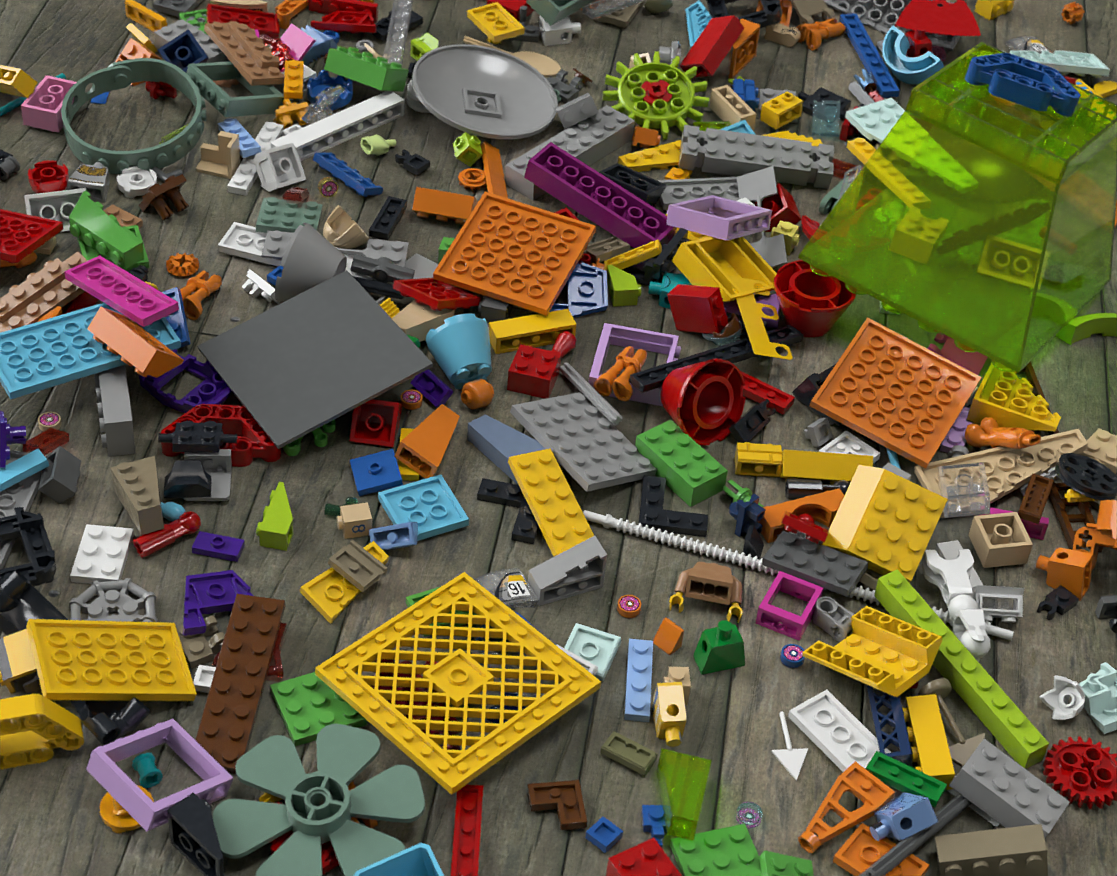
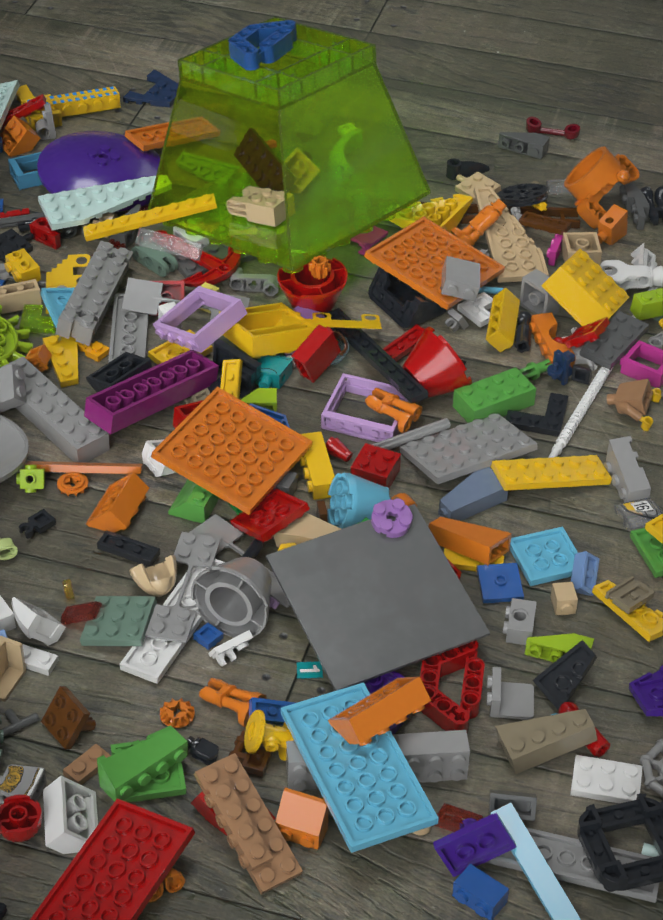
camera: 80 degrees left, 0 degrees up
dark pink plate [65,256,179,327] -> none
white plate [117,166,157,198] -> none
black plate [158,421,237,453] -> none
black slope [164,460,212,498] -> none
dark purple plate [192,531,245,562] -> none
blue hinge [313,152,383,197] -> none
clear green arm [324,497,358,517] -> none
dark grey piece [350,254,415,283] -> none
black plate [477,478,539,544] -> none
tile [617,595,641,618] -> none
yellow brick [735,442,783,477] -> none
clear light blue plate [812,100,840,137] -> none
clear brick [938,462,990,518] -> none
black plate [1037,585,1079,620] -> none
none -> orange gear [309,256,331,279]
none -> medium lavender plate [371,499,413,538]
none -> light grey brick [441,256,480,302]
none -> light grey brick [503,598,537,645]
none -> black wing [533,640,597,710]

